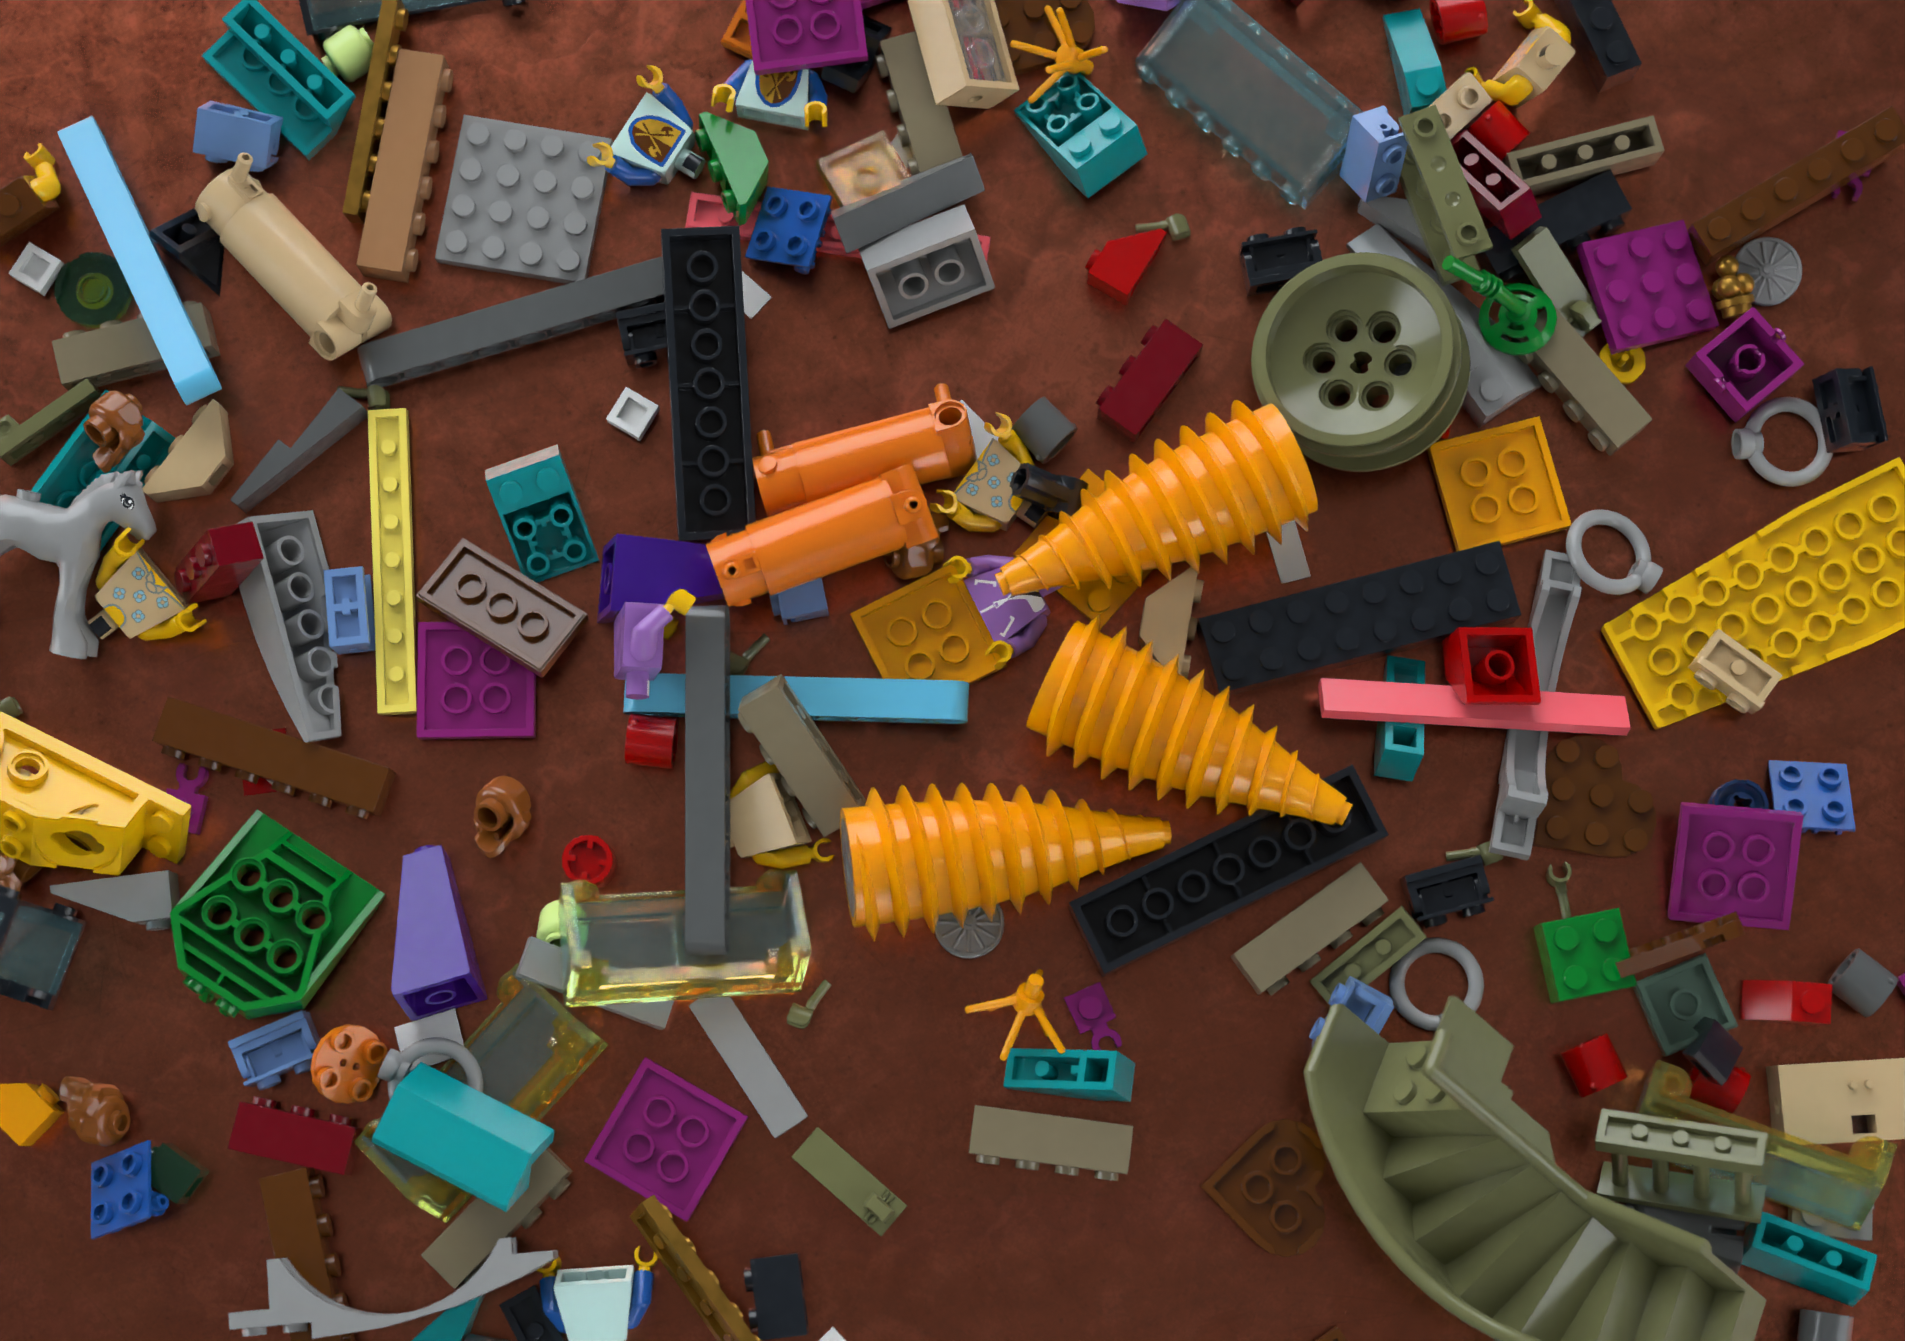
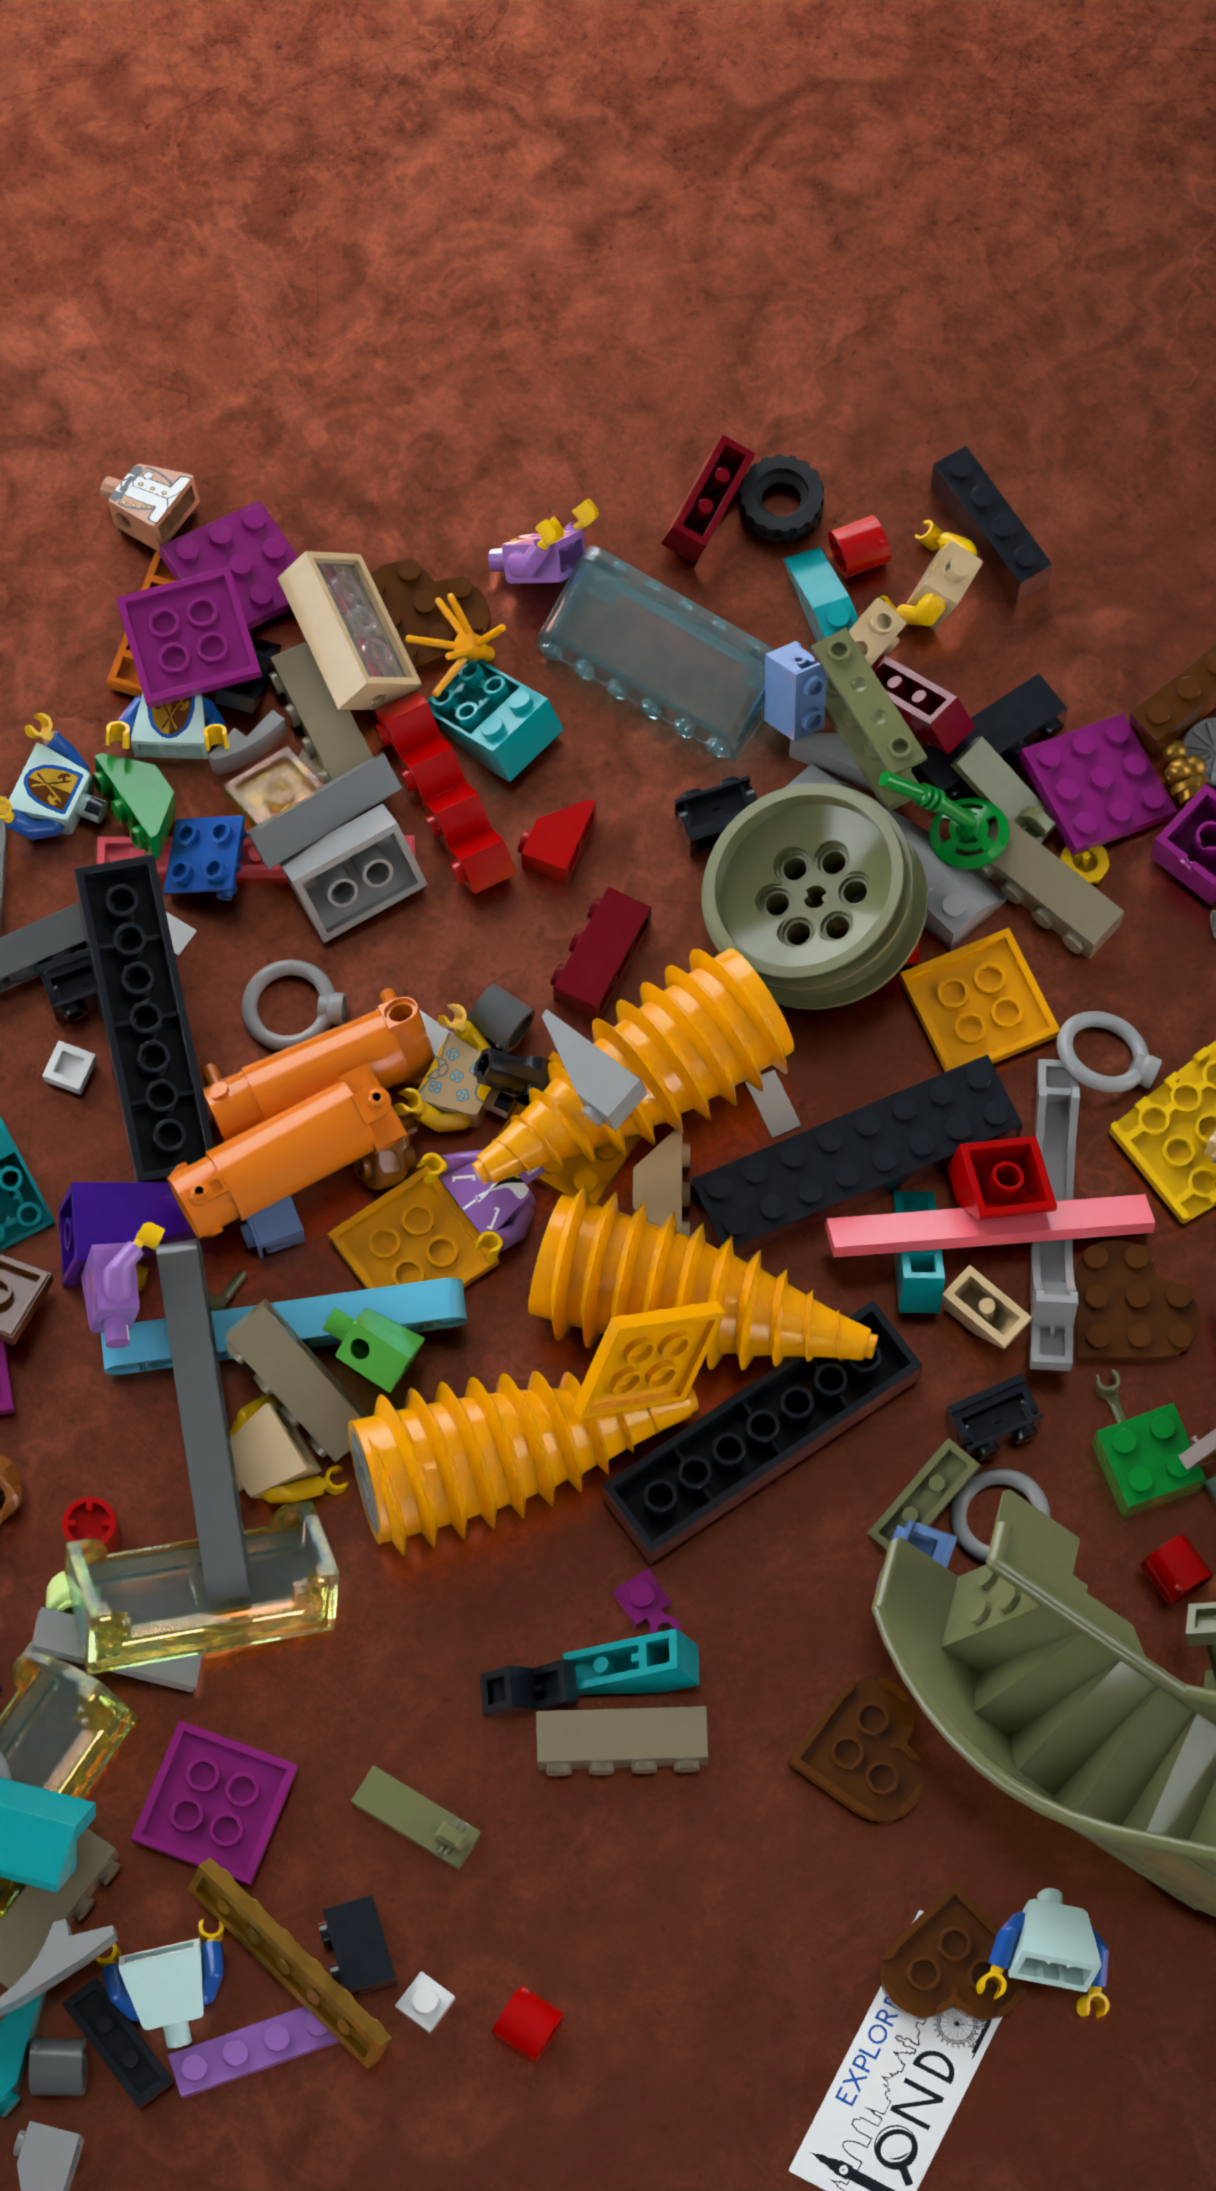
camera: 10 degrees left, 10 degrees down
red piece [625,713,679,769] -> none
light grey tile [689,984,809,1139] -> none
olive hand [787,980,832,1029] -> none
light grey wheel [935,904,1004,959] -> none
light orange plant [965,969,1065,1061] -> none
olive hand [1136,213,1191,241] -> none
dark tan brick [1230,862,1389,995] -> none
olive hand [1445,841,1503,867] -> none
red piece [1467,100,1530,161] -> none
dark tan brick [1502,115,1665,196] -> none
none -> light grey slope [208,710,287,776]
none -> light grey piece [241,959,347,1051]
none -> bright green torso [322,1308,426,1393]
none -> red brick [374,690,517,894]
none -> black slope [480,1659,578,1716]
none -> light grey slope [541,1009,647,1131]
none -> light orange plate [572,1301,725,1419]
none -> tan slope [942,1265,1032,1349]

